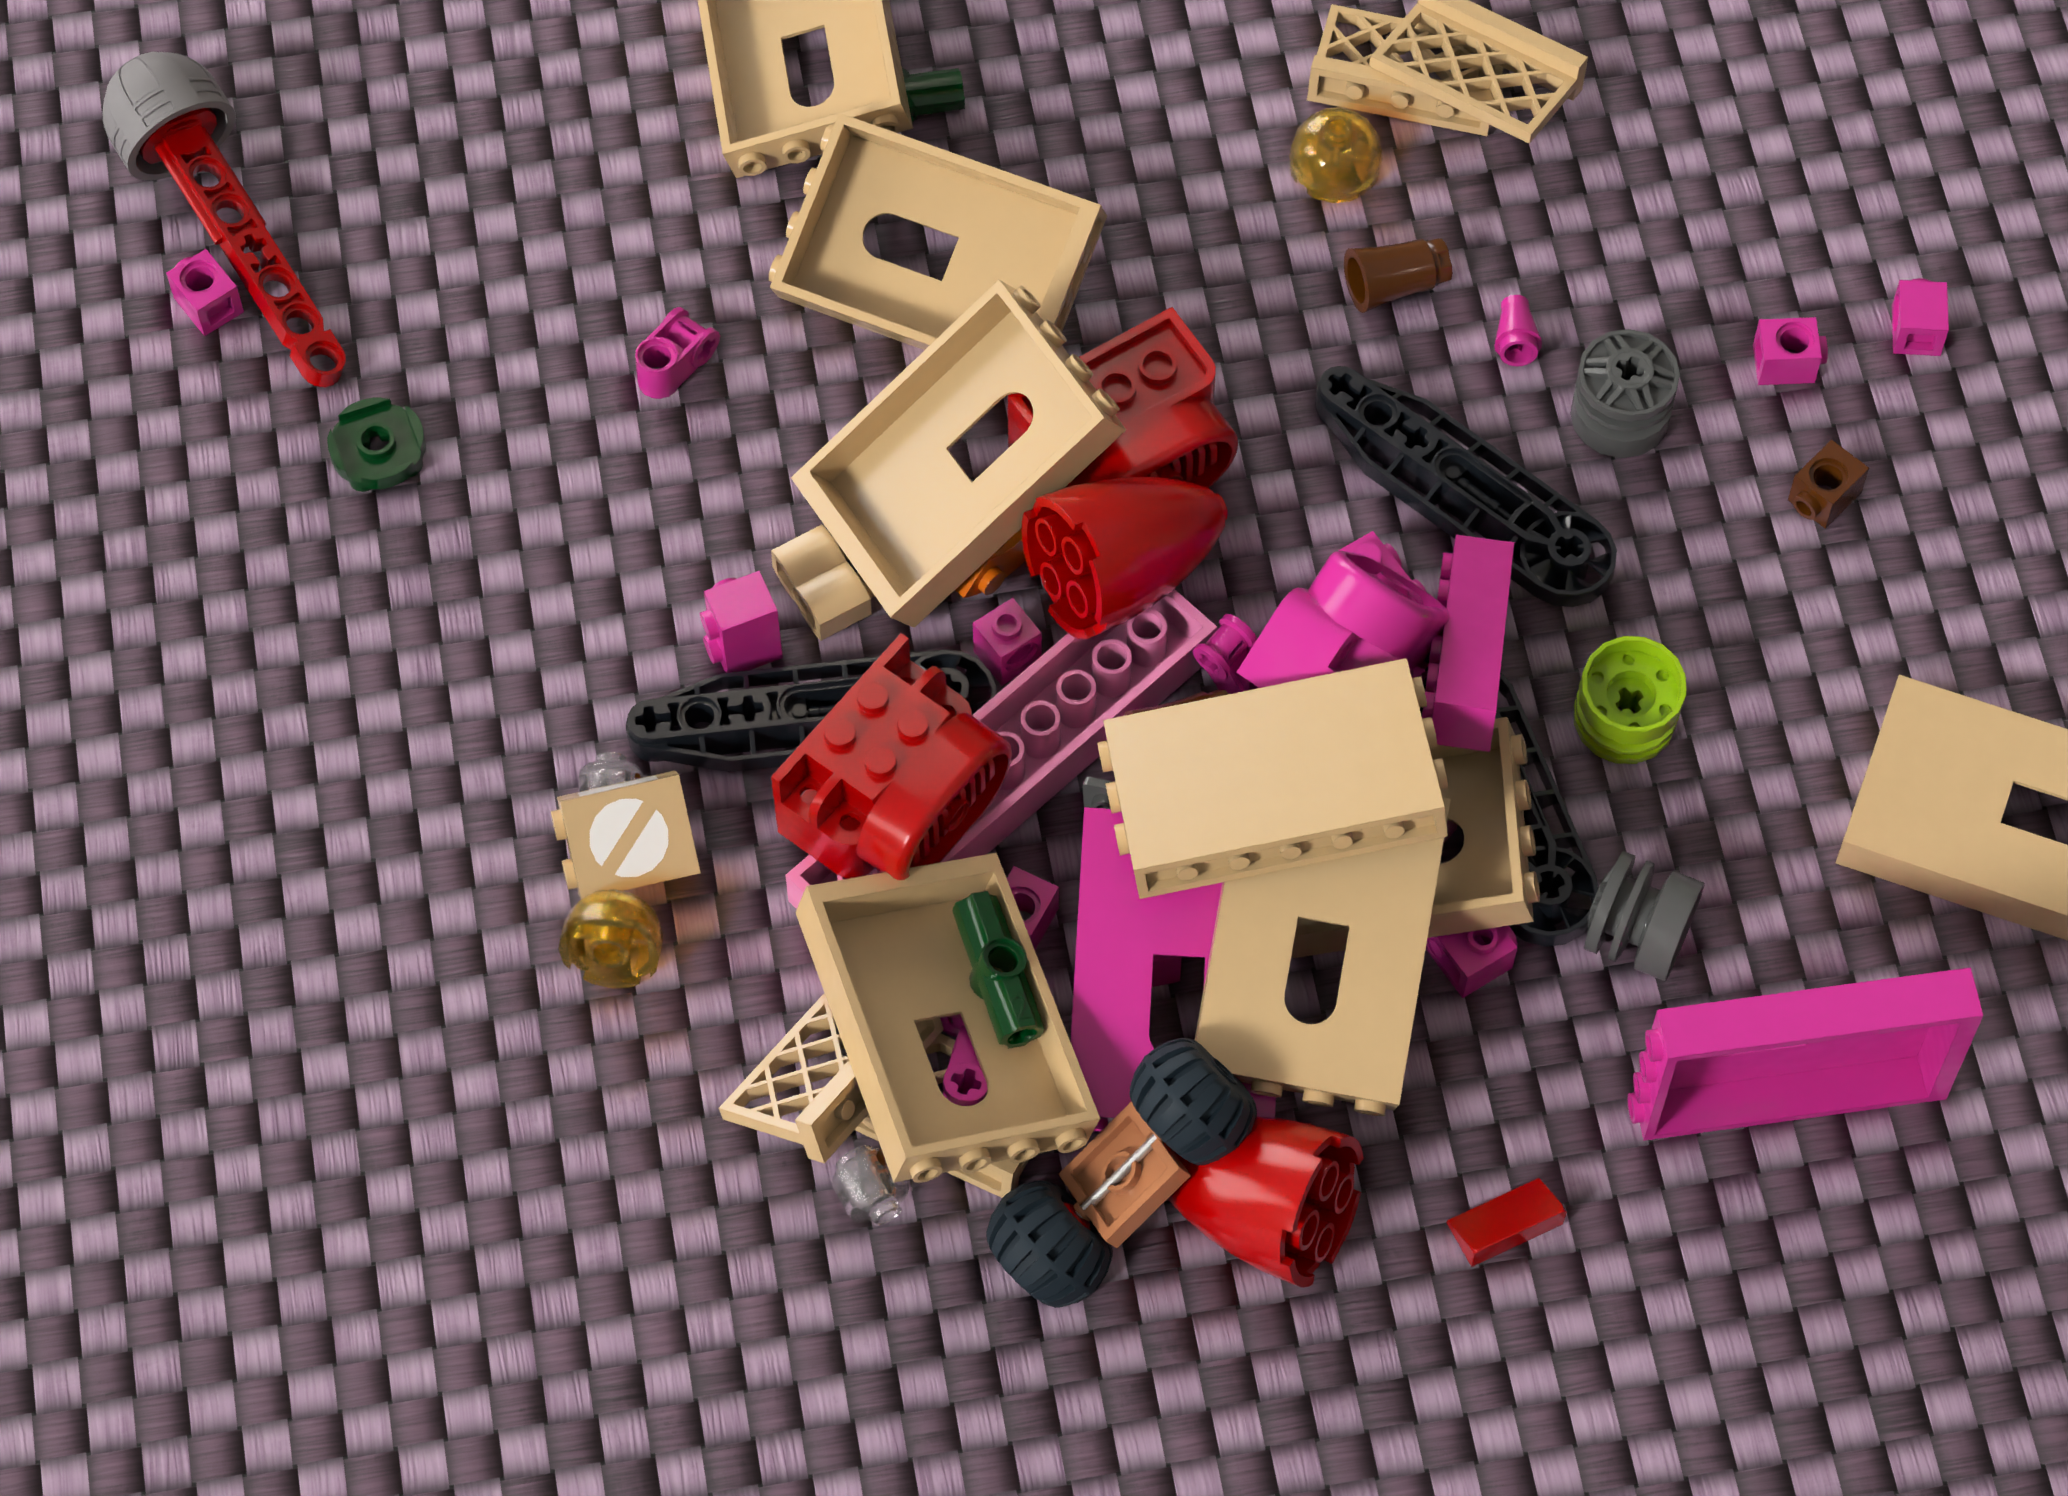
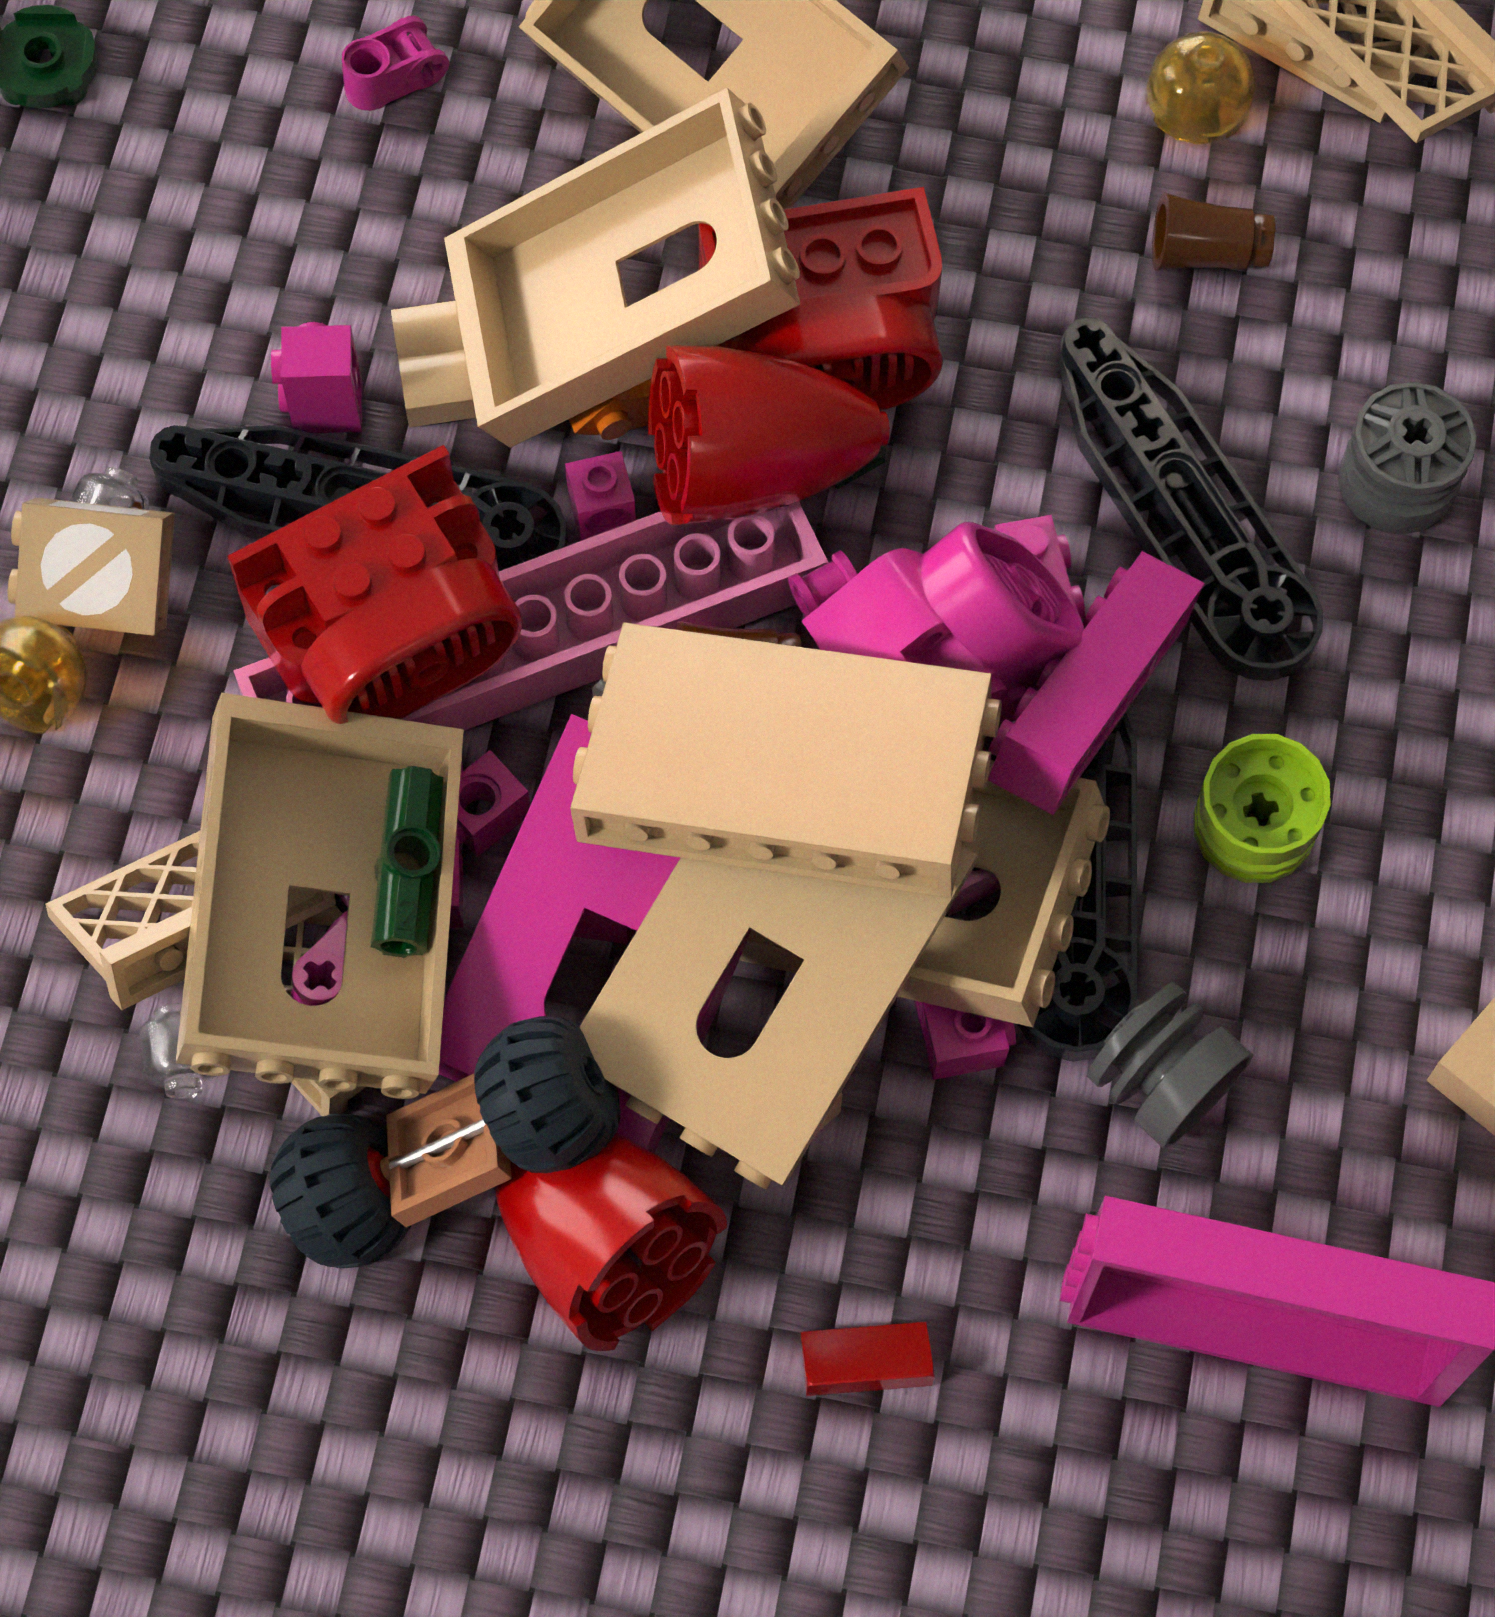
camera: 20 degrees right, 5 degrees up
dark pink cone [1494,295,1542,366] -> none

